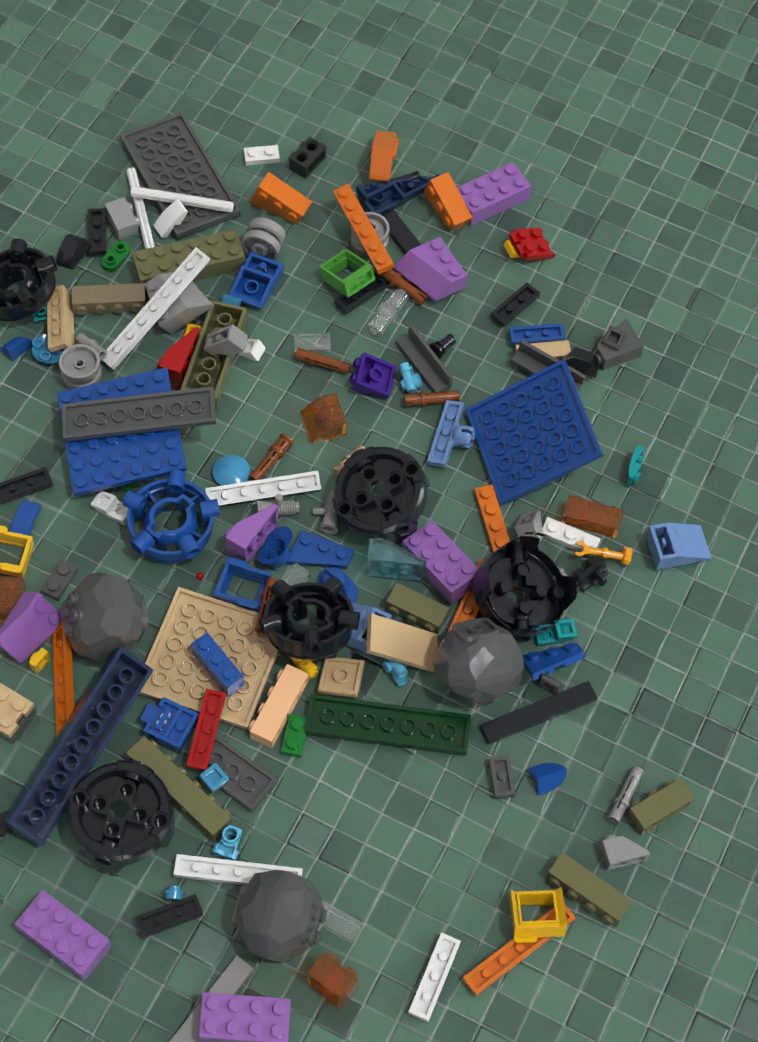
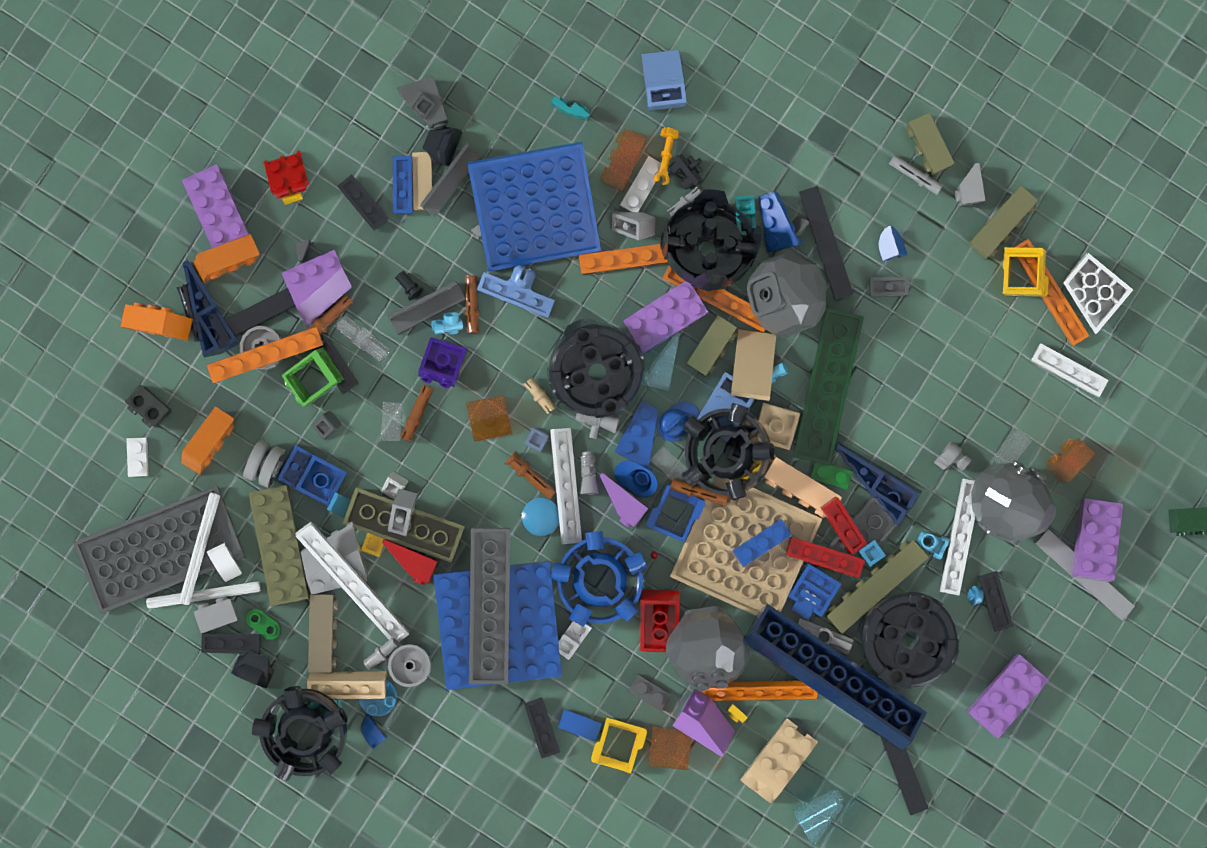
camera: 80 degrees left, 25 degrees up
none -> dark grey slope [295,240,311,263]
none -> dark grey slope [312,411,341,440]
none -> sand blue tile [524,427,550,453]
none -> red slope [640,590,680,652]
none -> light grey piece [797,618,854,655]
none -> red plate [820,496,867,555]
none -> dark blue wedge [834,442,922,526]
none -> light grey piece [934,441,972,471]
none -> white wedge [1064,253,1133,334]

